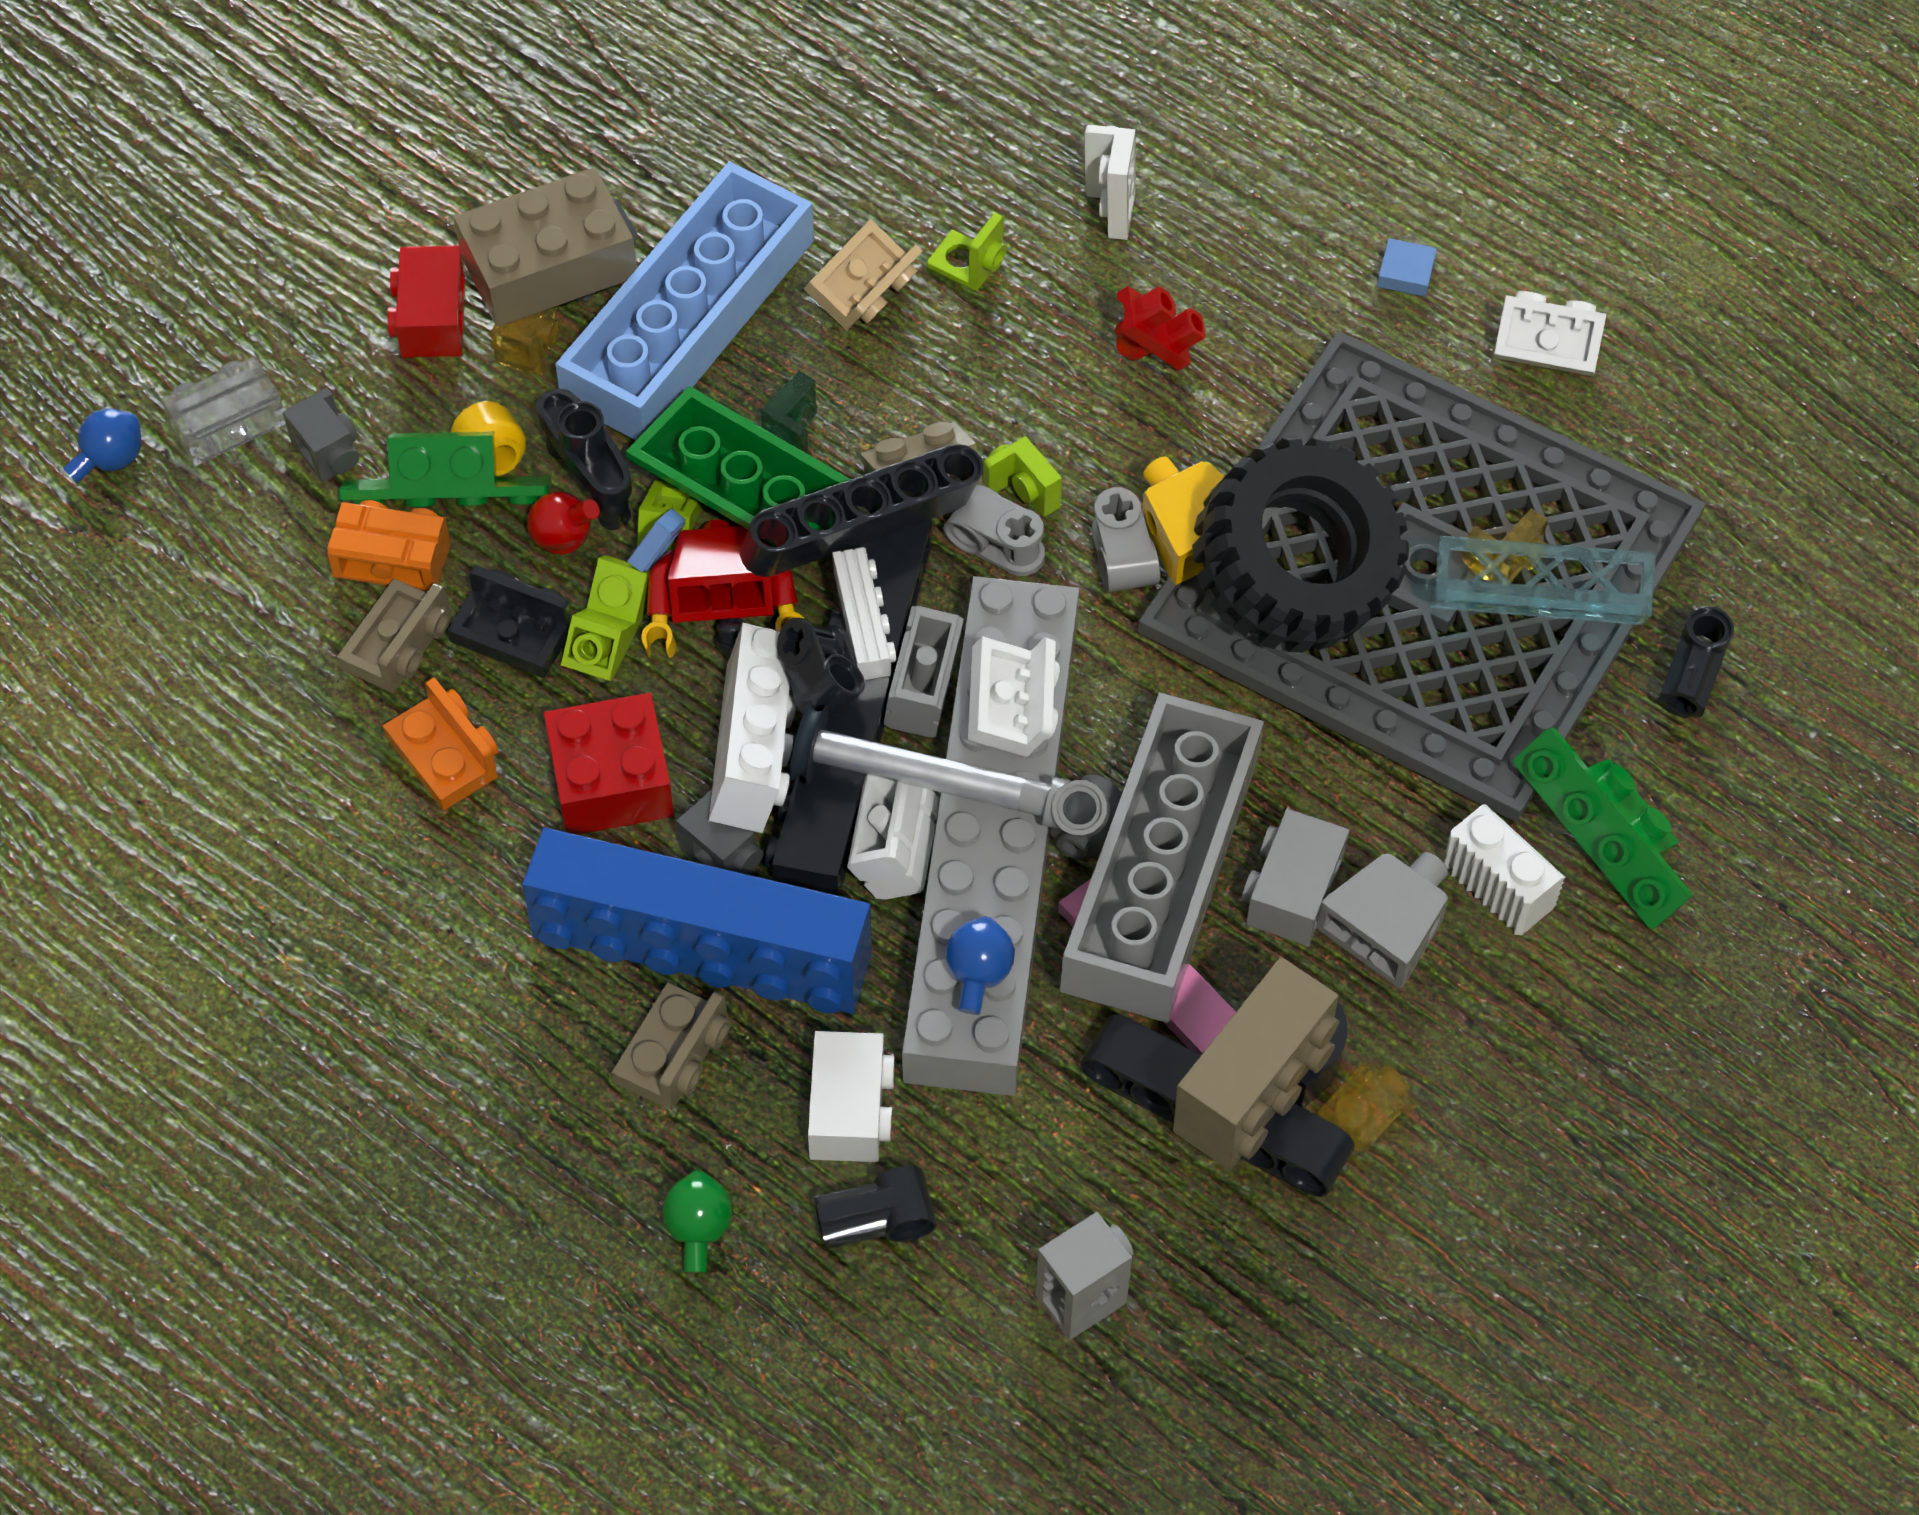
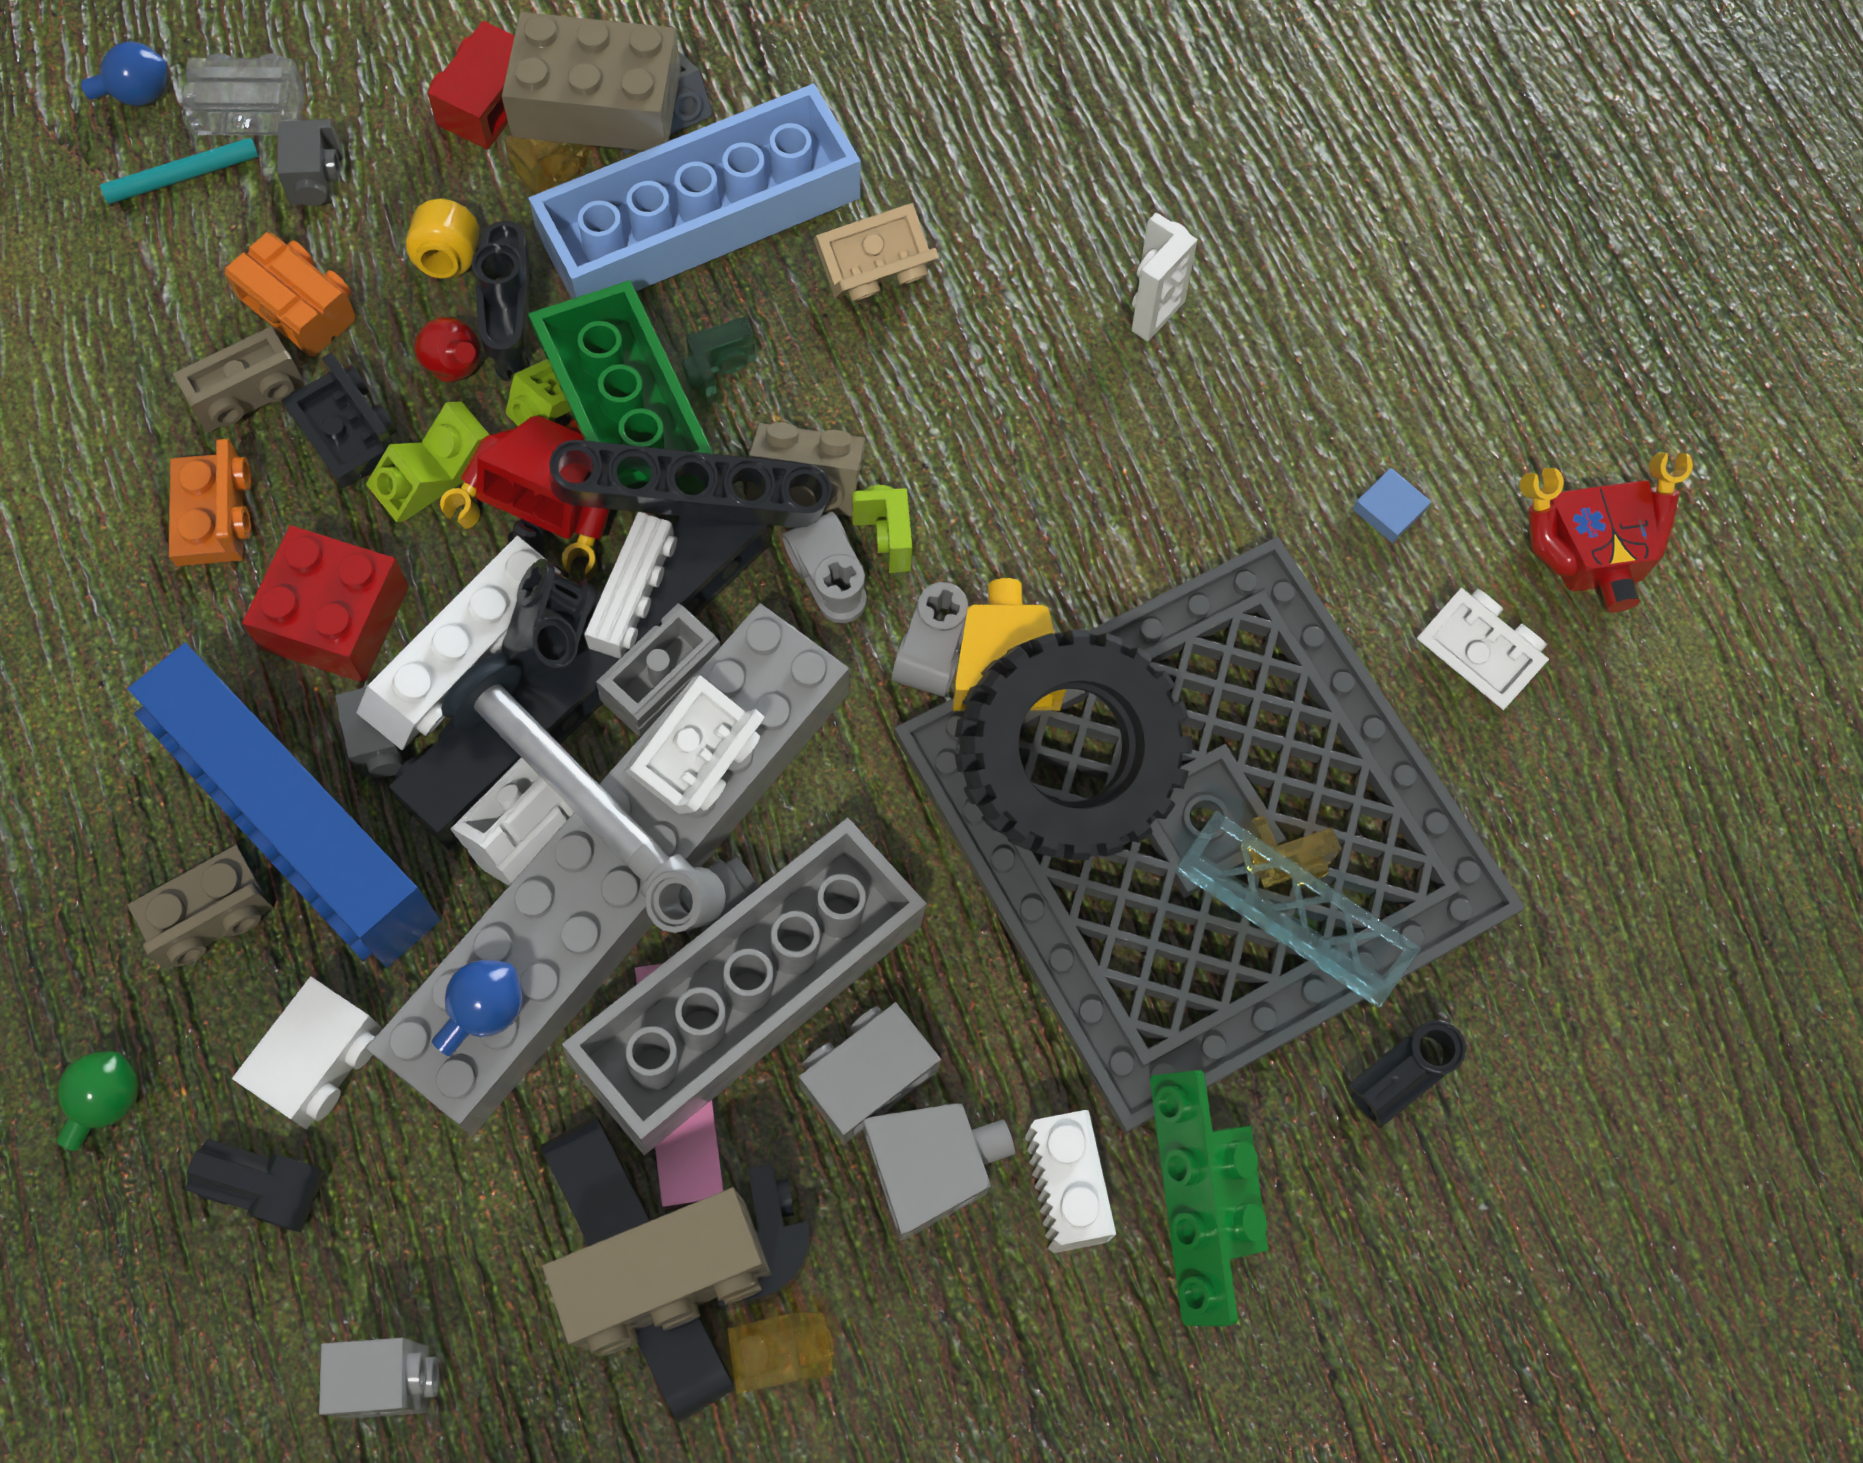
camera: 25 degrees right, 10 degrees up
green bracket [338,431,552,507] -> none
medium blue tile [627,508,686,573] -> none
lime bracket [927,212,1007,291] -> none
red hips [1115,286,1206,371] -> none
none -> teal bar [100,137,259,205]
none -> red torso [1519,452,1693,613]

